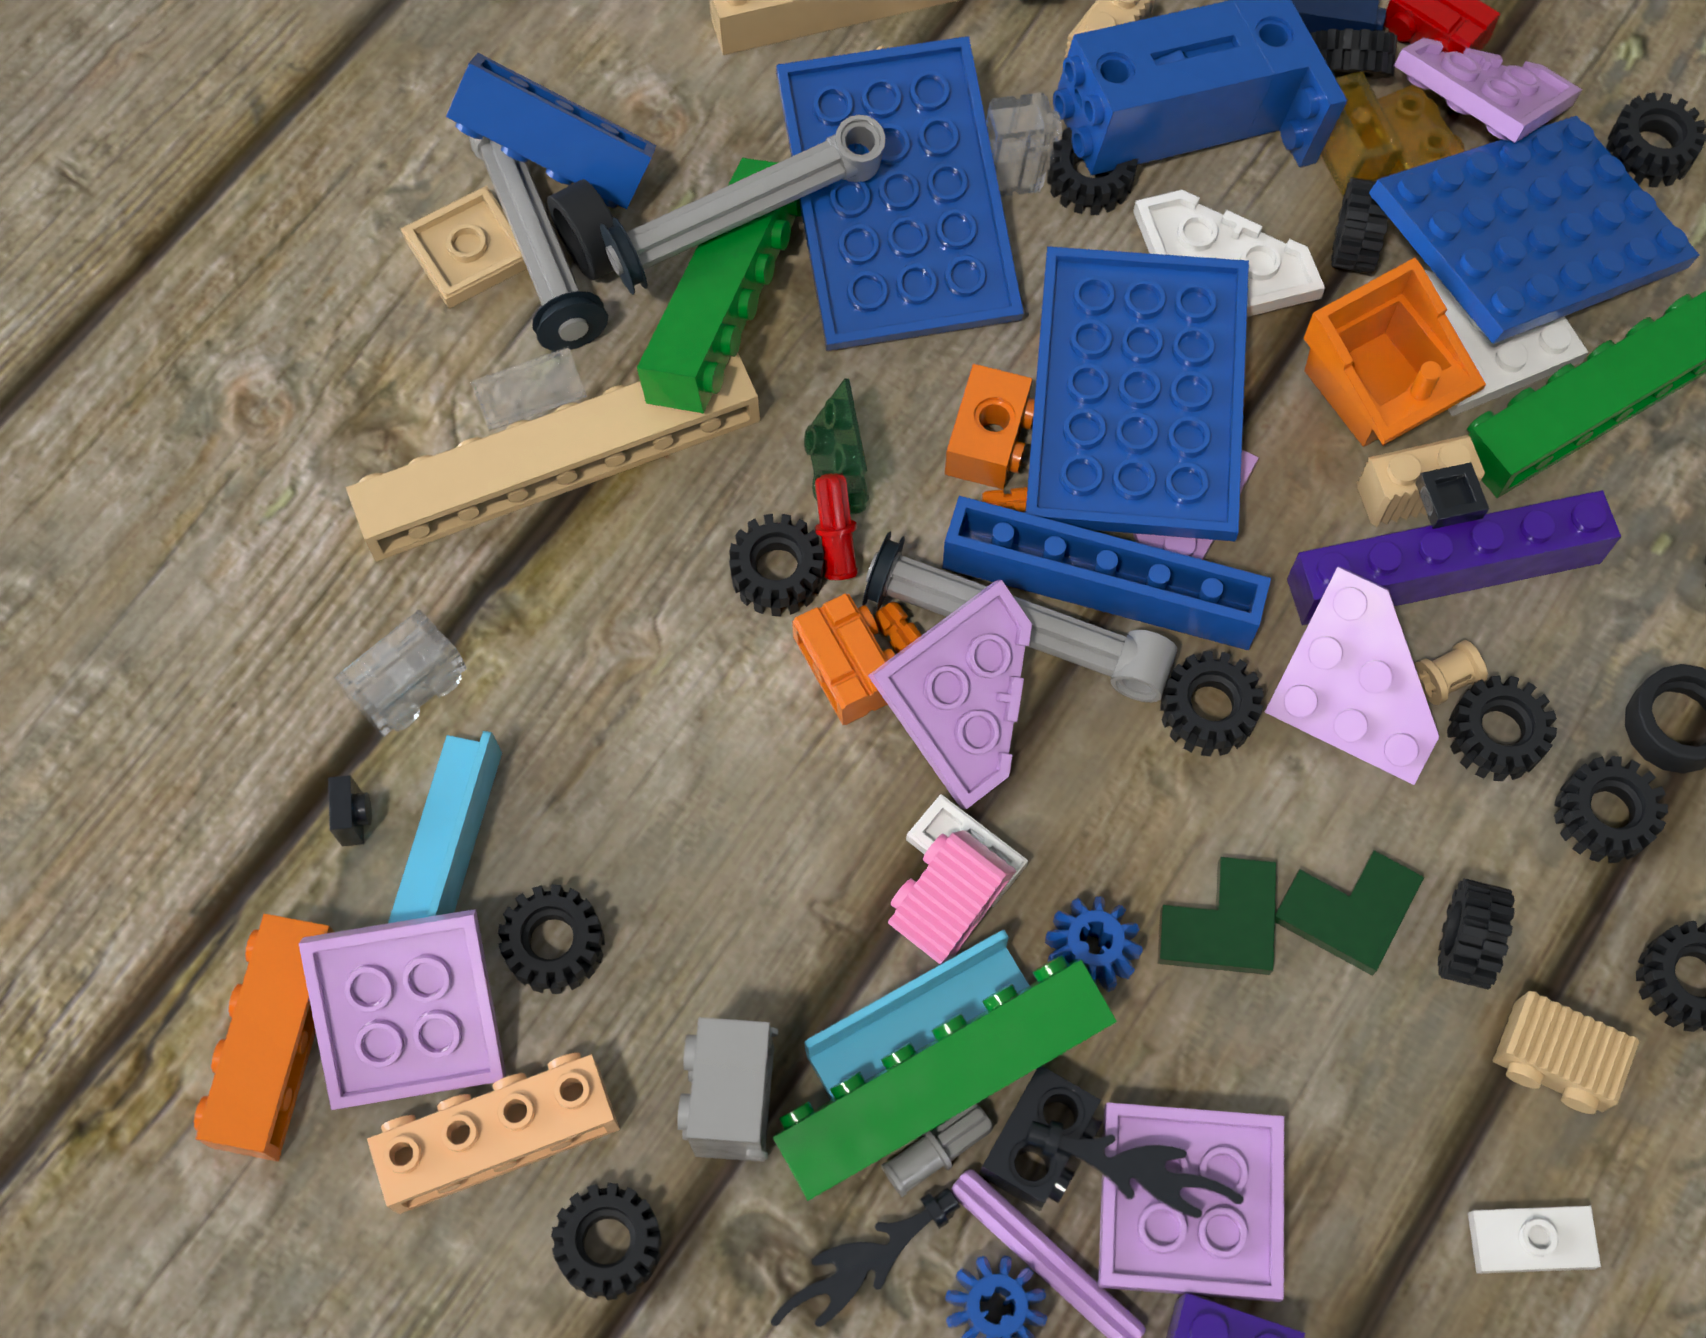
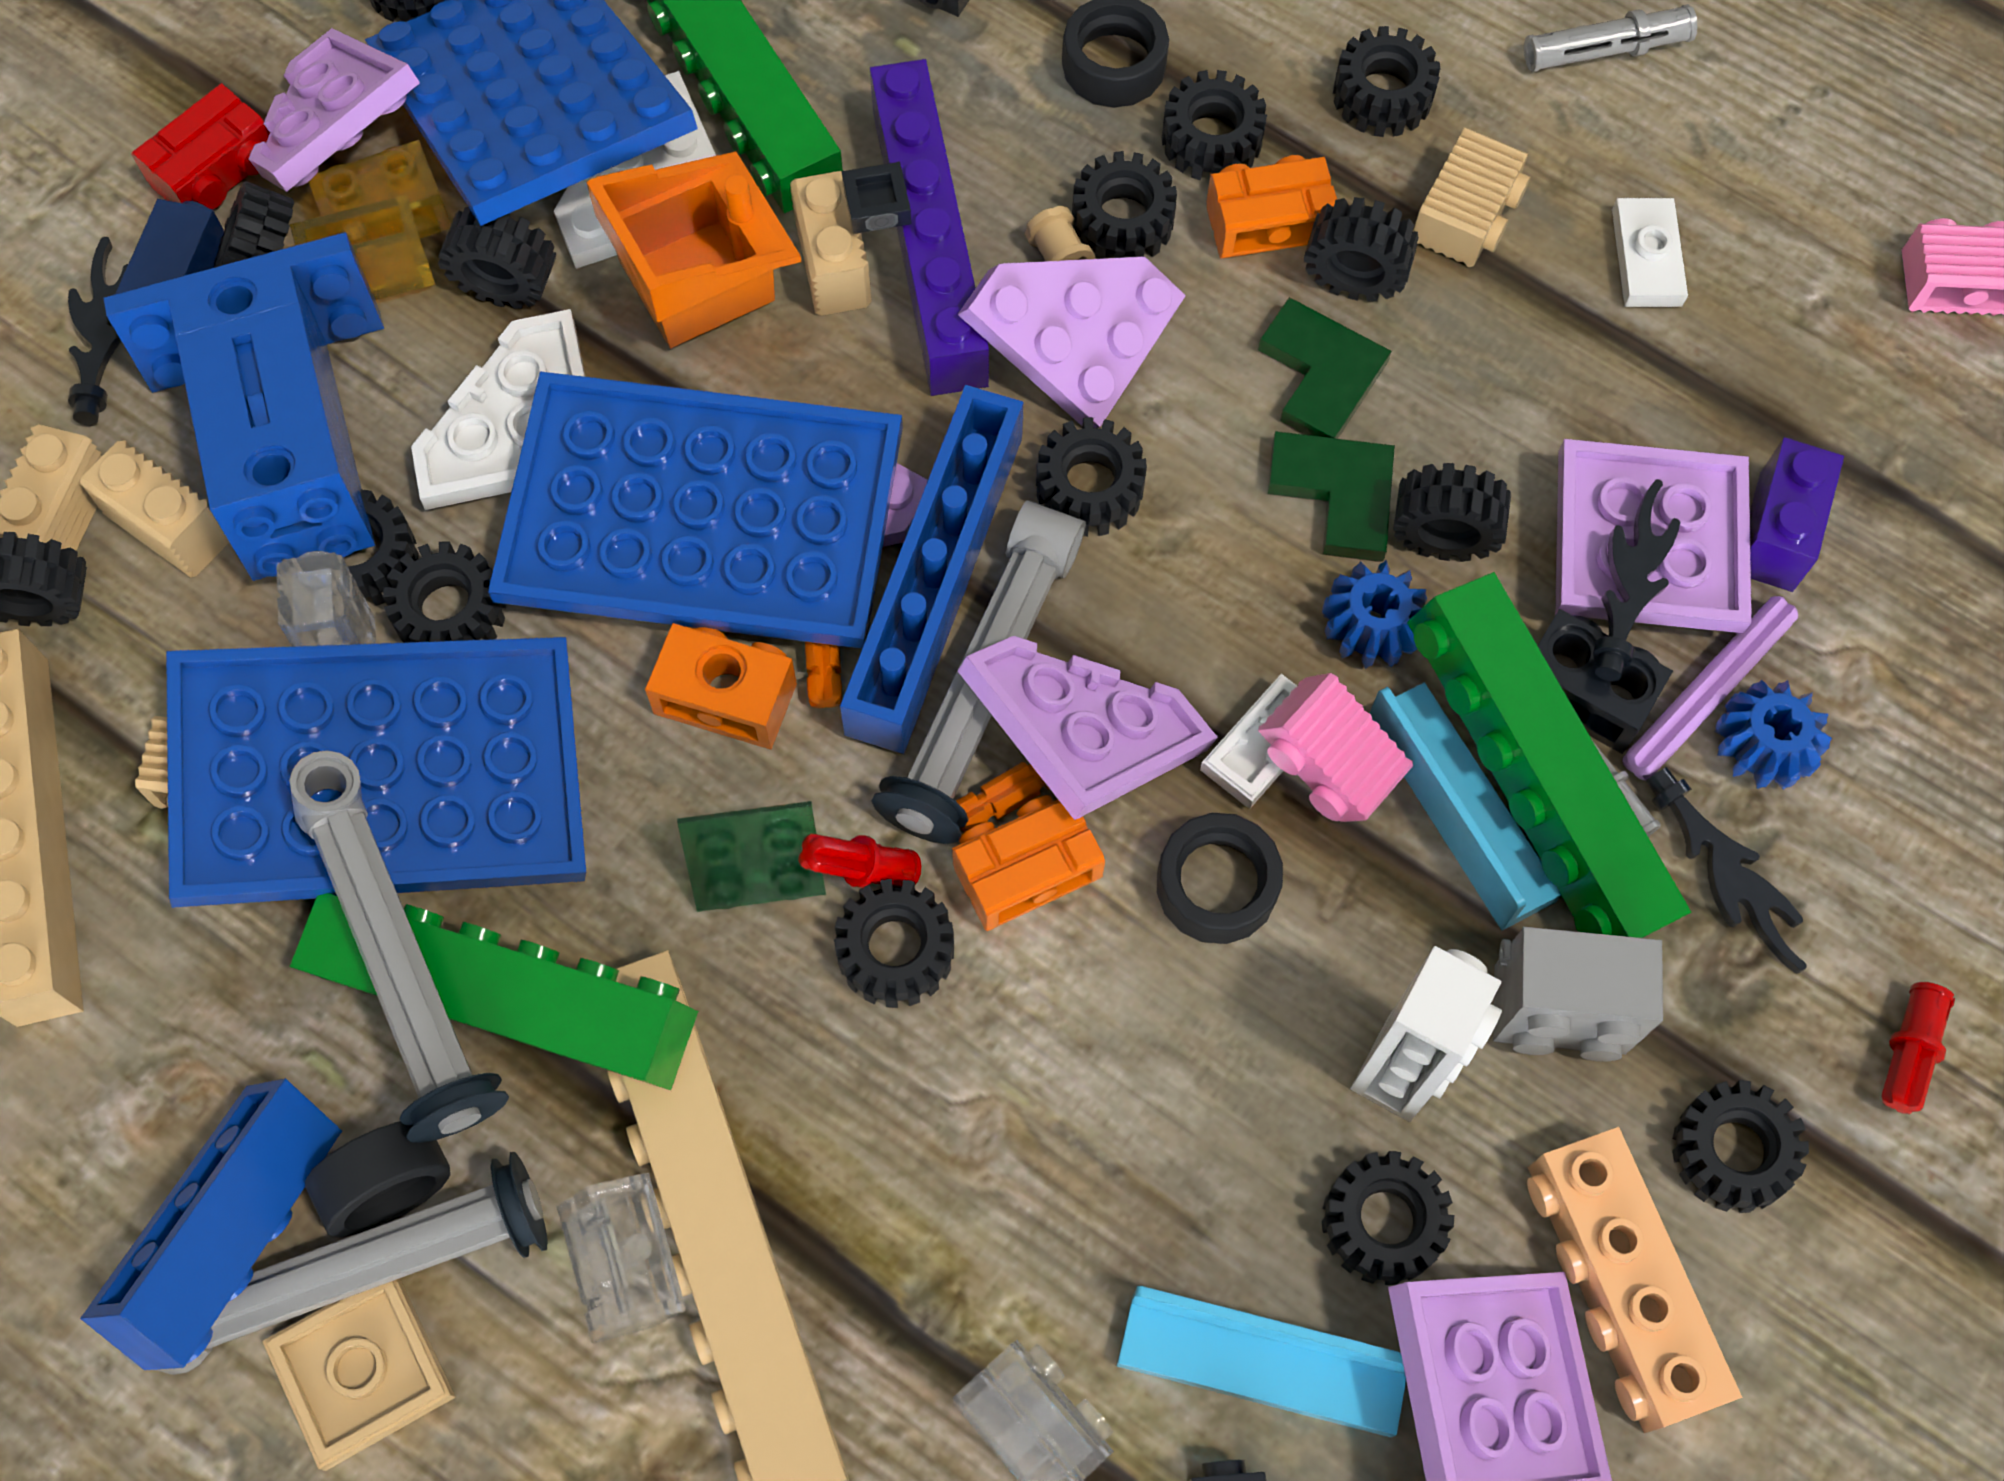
camera: 90 degrees left, 0 degrees up
none -> black tyre [383,541,506,643]
none -> black tyre [1156,812,1283,944]
none -> orange brick [1206,155,1337,259]
none -> white brick [1350,946,1502,1122]
none -> black tyre [1393,463,1511,561]

